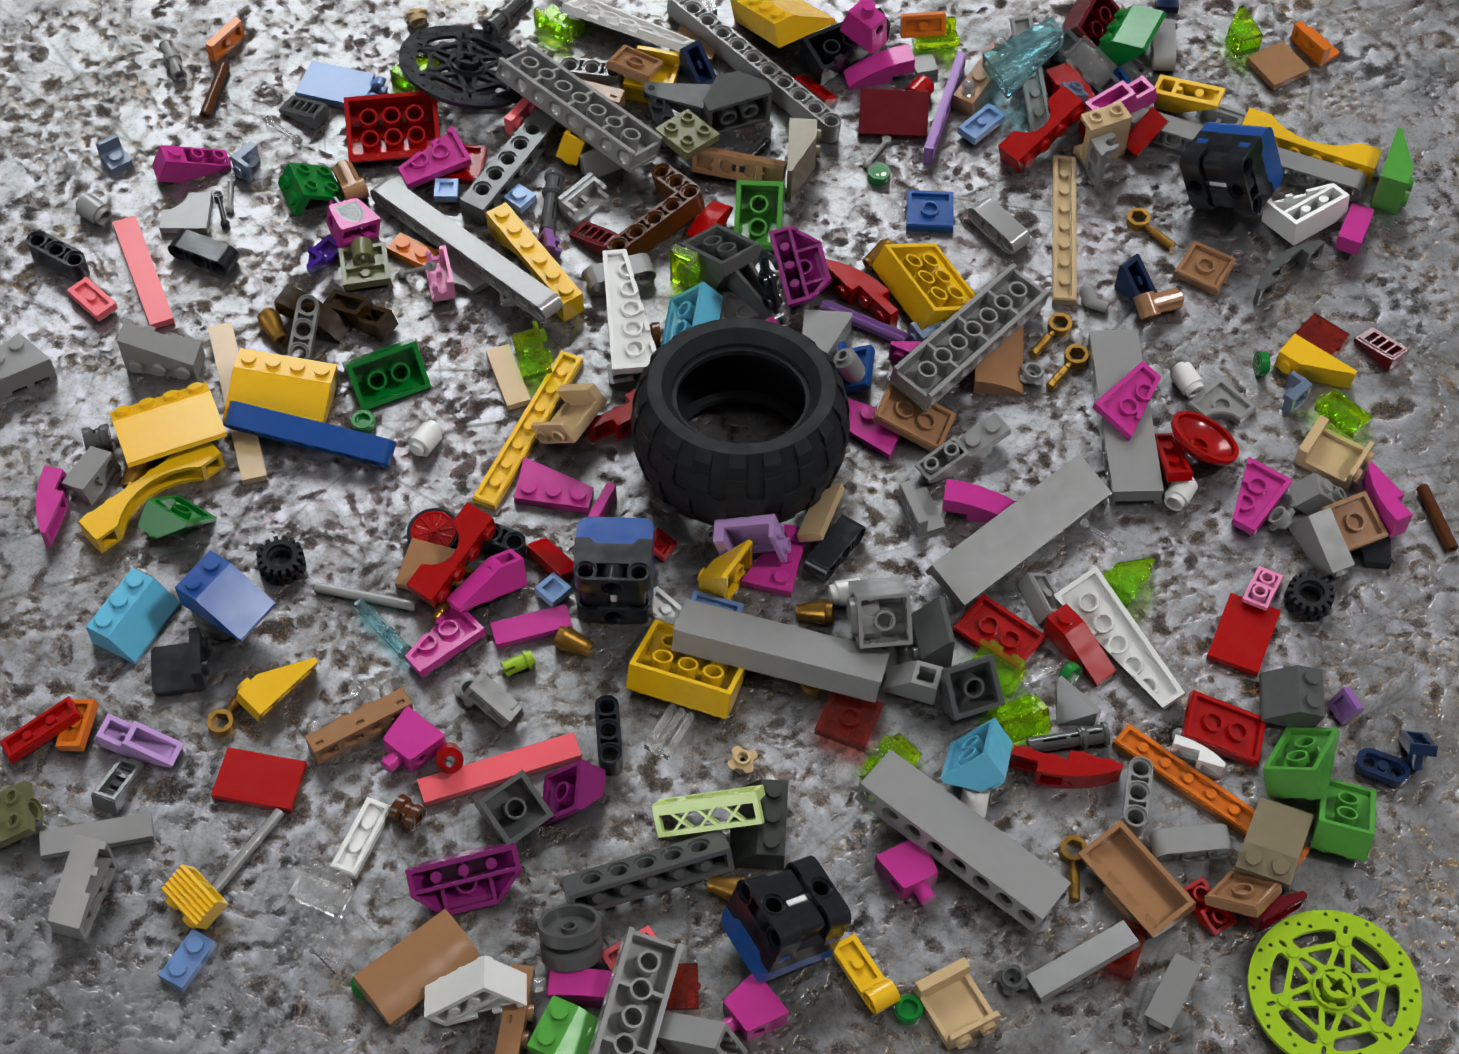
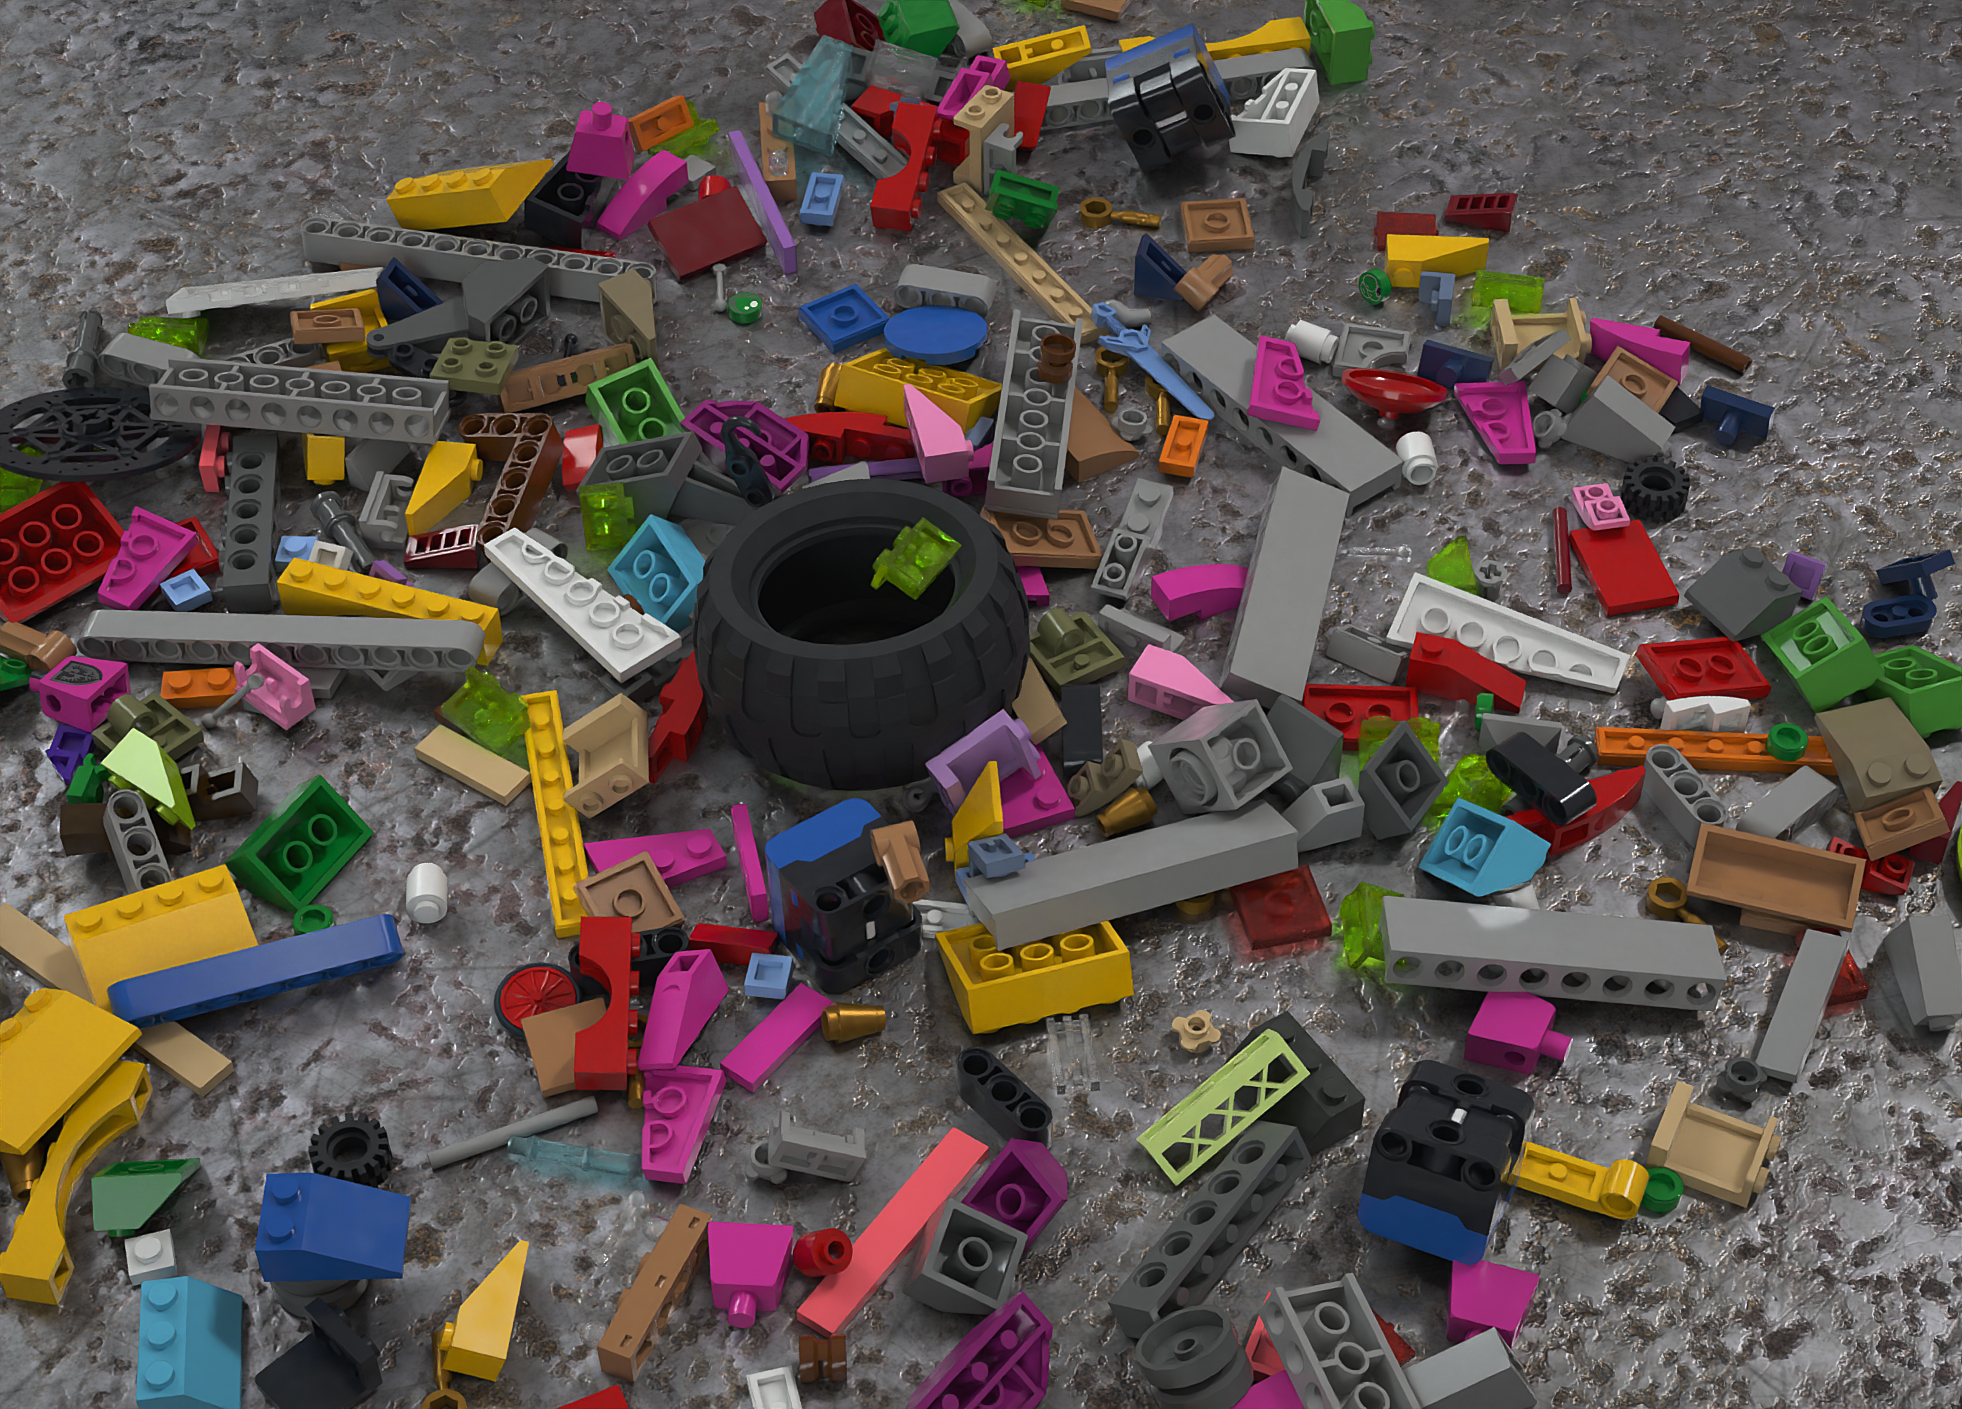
camera: 35 degrees left, 10 degrees down
pearl gold cone [257,308,288,344] -> none
lime pin [500,650,536,678] -> none
pearl gold cone [707,876,744,901] -> none
red tile [1155,433,1193,482] -> none
dark pink slope [1334,202,1375,256] -> none
none -> green plate [66,753,112,805]
none -> light grey beam [97,333,200,387]
none -> lime slope [101,728,196,830]
none -> white plate [125,1229,178,1286]
none -> white plate [308,540,353,570]
none -> yellow slope [405,441,483,536]
none -> medium nougat tile [573,850,685,933]
none -> clear neon green bracket [870,518,962,600]
none -> medium nougat piece [870,820,930,904]
none -> blue tile [884,305,988,365]
none -> bright pink slope [903,384,974,484]
none -> sand blue bracket [968,833,1025,878]
none -> green bracket [985,169,1060,229]
none -> olive plate [1029,608,1125,696]
none -> reddish brown wheel [1037,333,1076,384]
none -> dark tan slope [1066,739,1143,817]
none -> medium blue sword [1091,302,1214,421]
none -> bright pink slope [1128,644,1234,720]
none -> orange plate [1158,415,1209,478]
none -> dark blue tile [1417,340,1494,388]
none -> light grey bush [1470,560,1507,605]
none -> black beam [1486,732,1597,826]
none -> light grey tile [1498,329,1571,385]
none -> dark red bar [1552,507,1572,594]
none -> dark blue tile [1700,385,1775,445]
none -> green tile [1766,723,1808,761]

